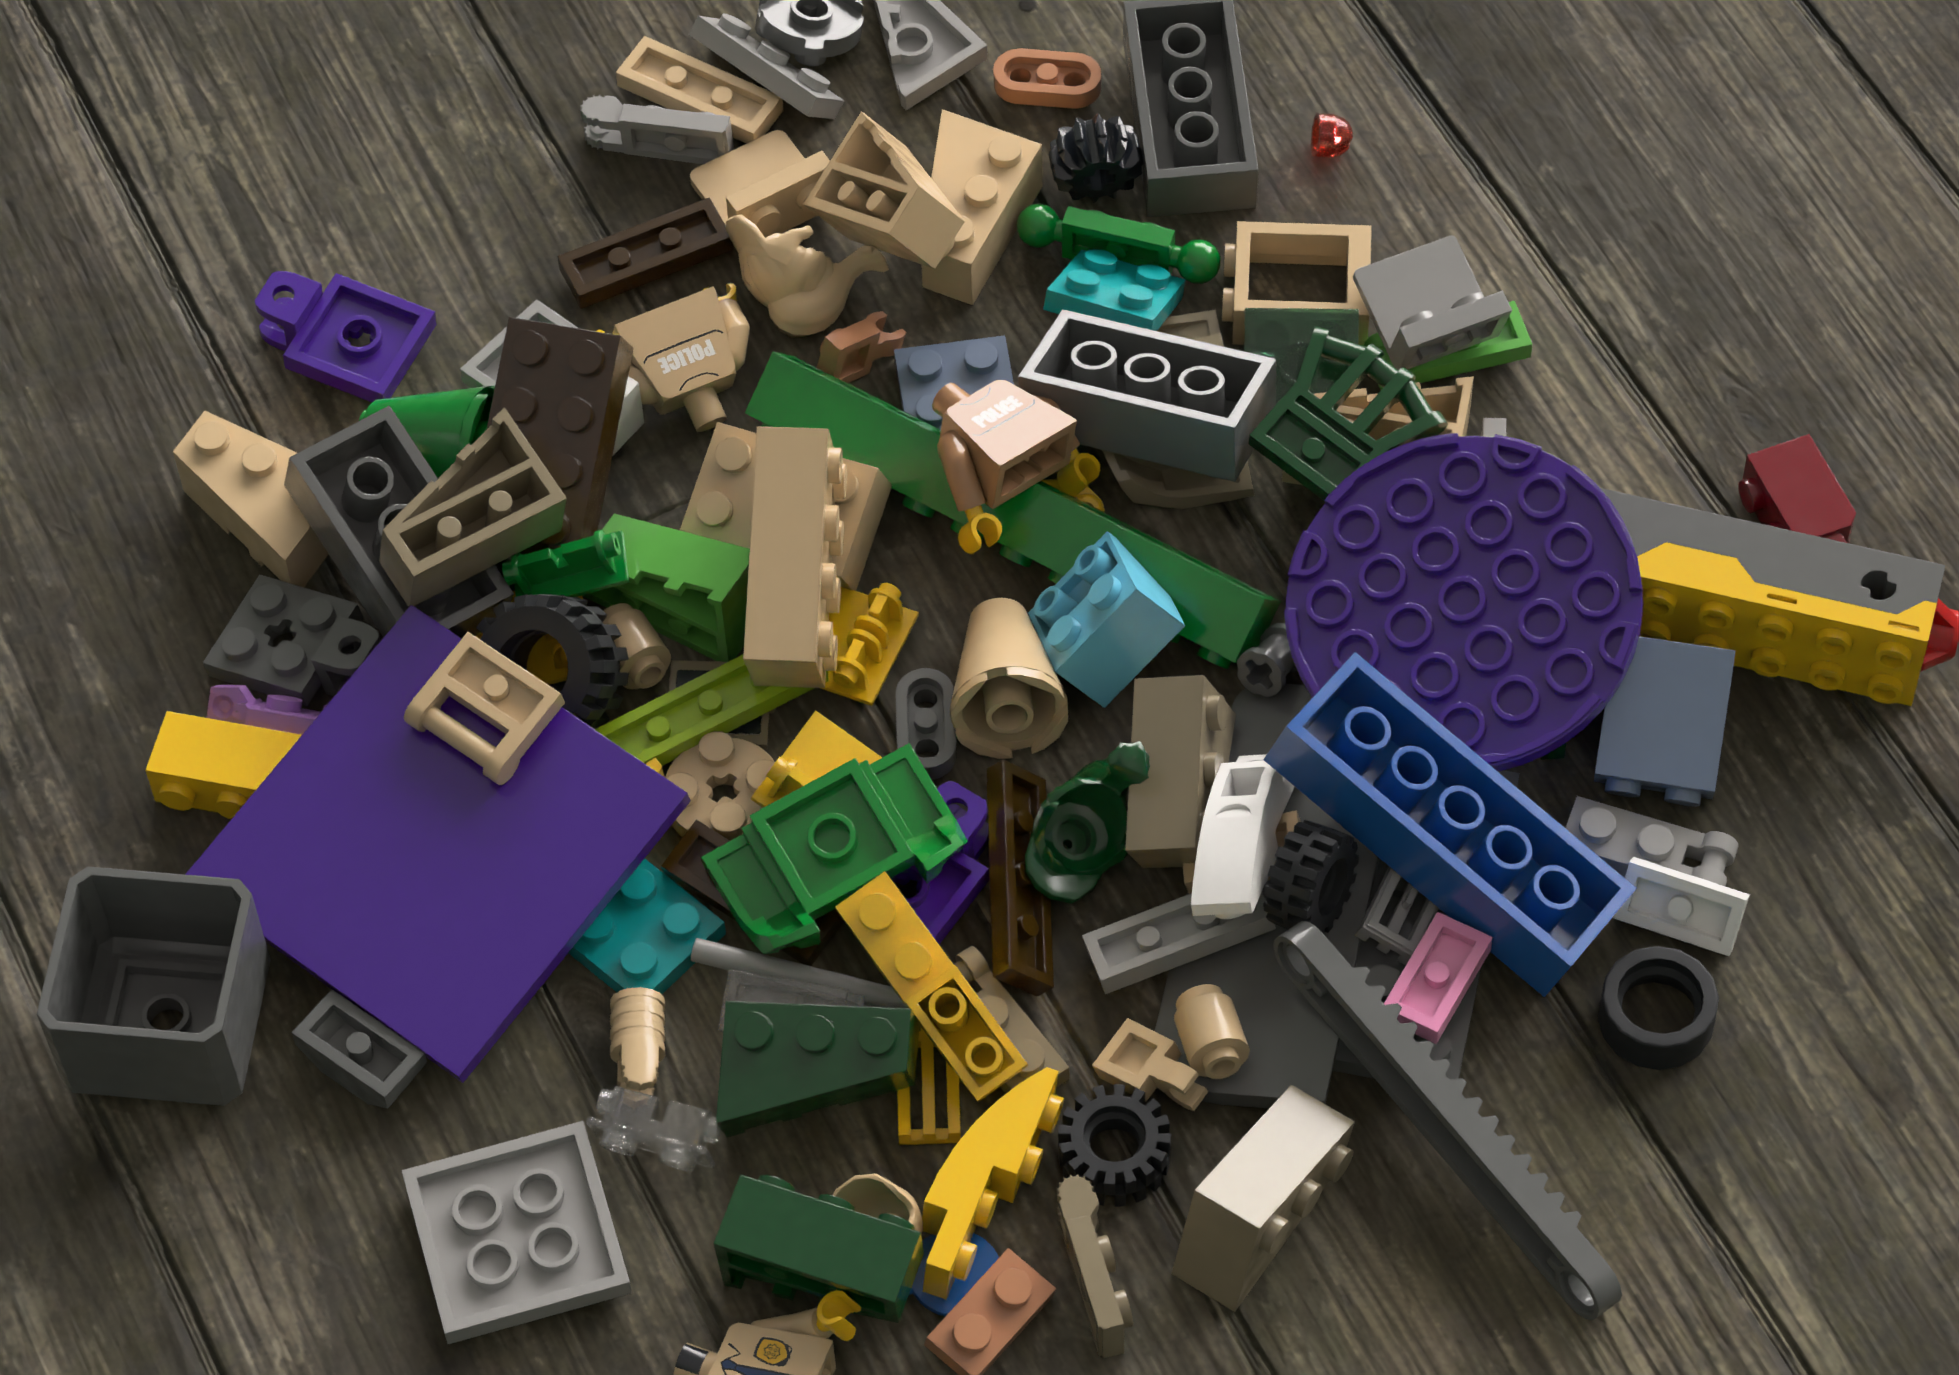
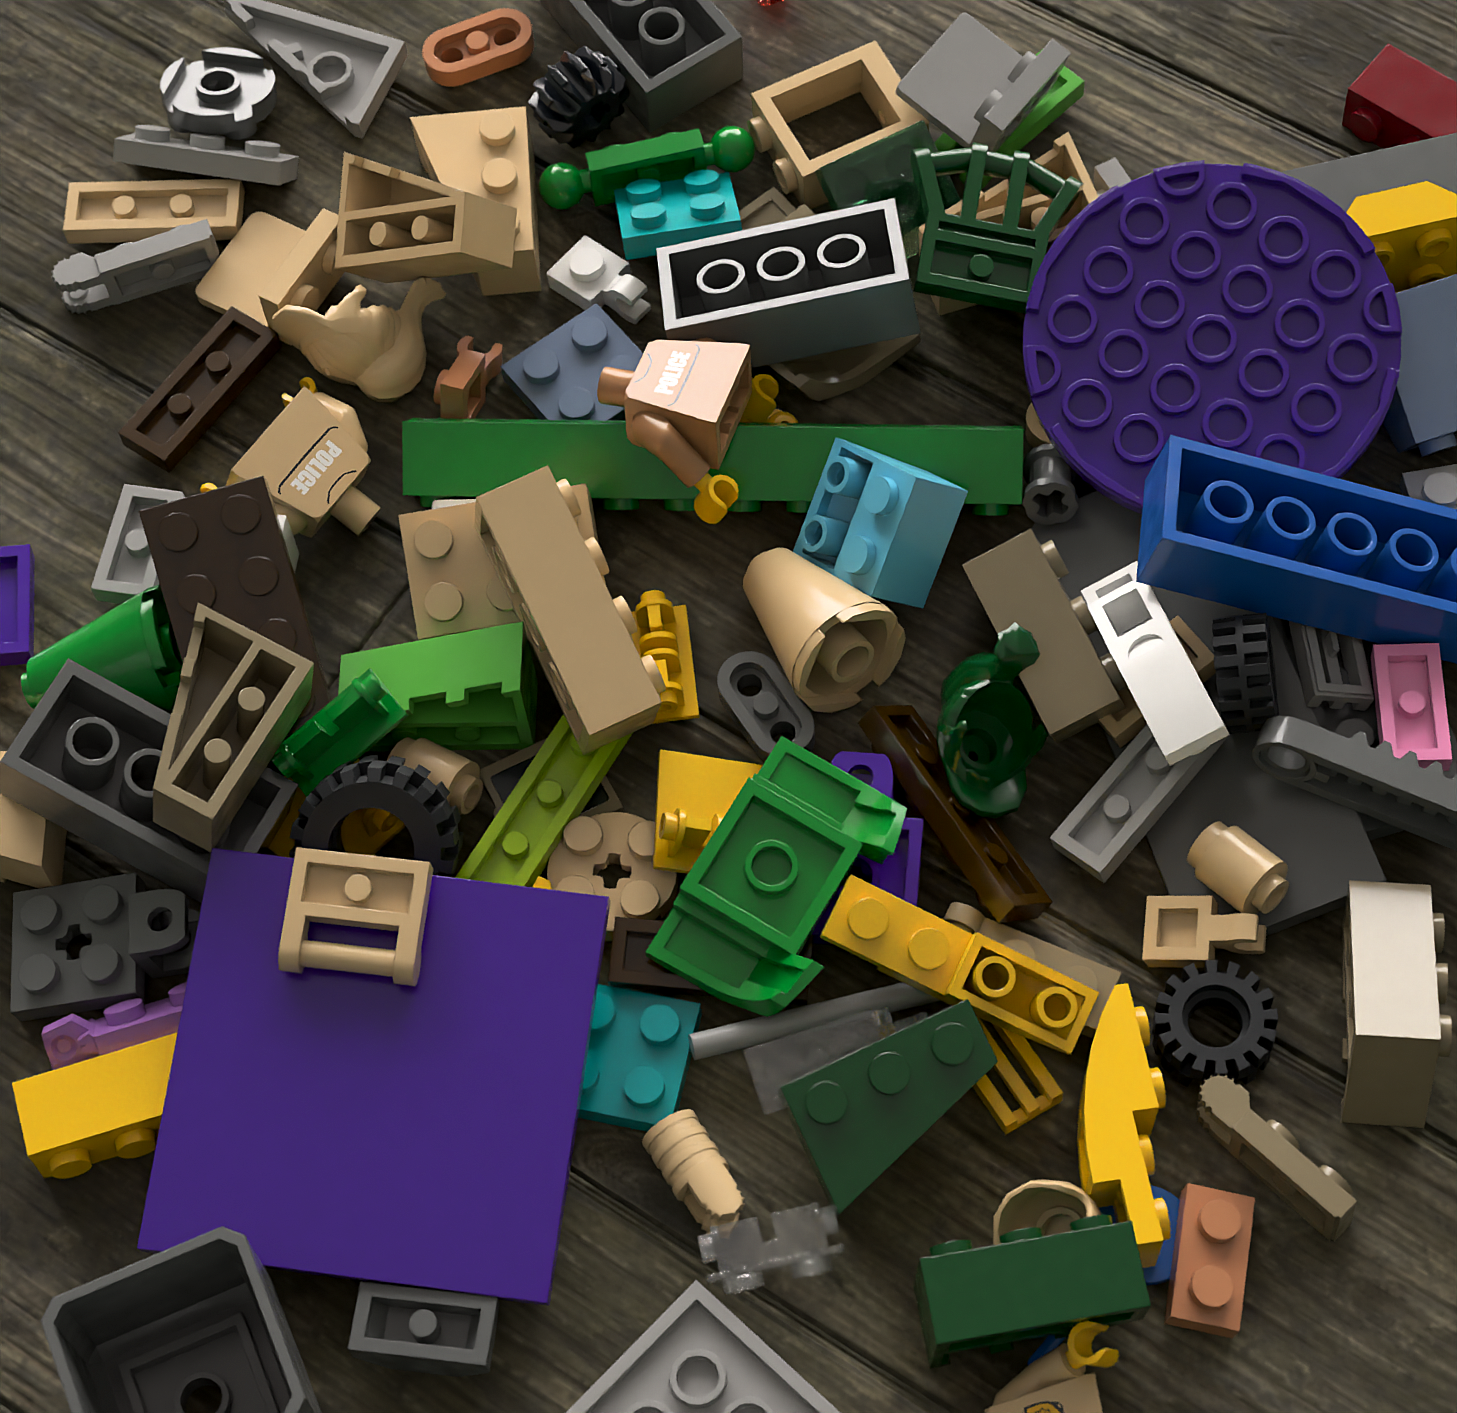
camera: 25 degrees left, 5 degrees up
none -> white plate [546,235,651,324]

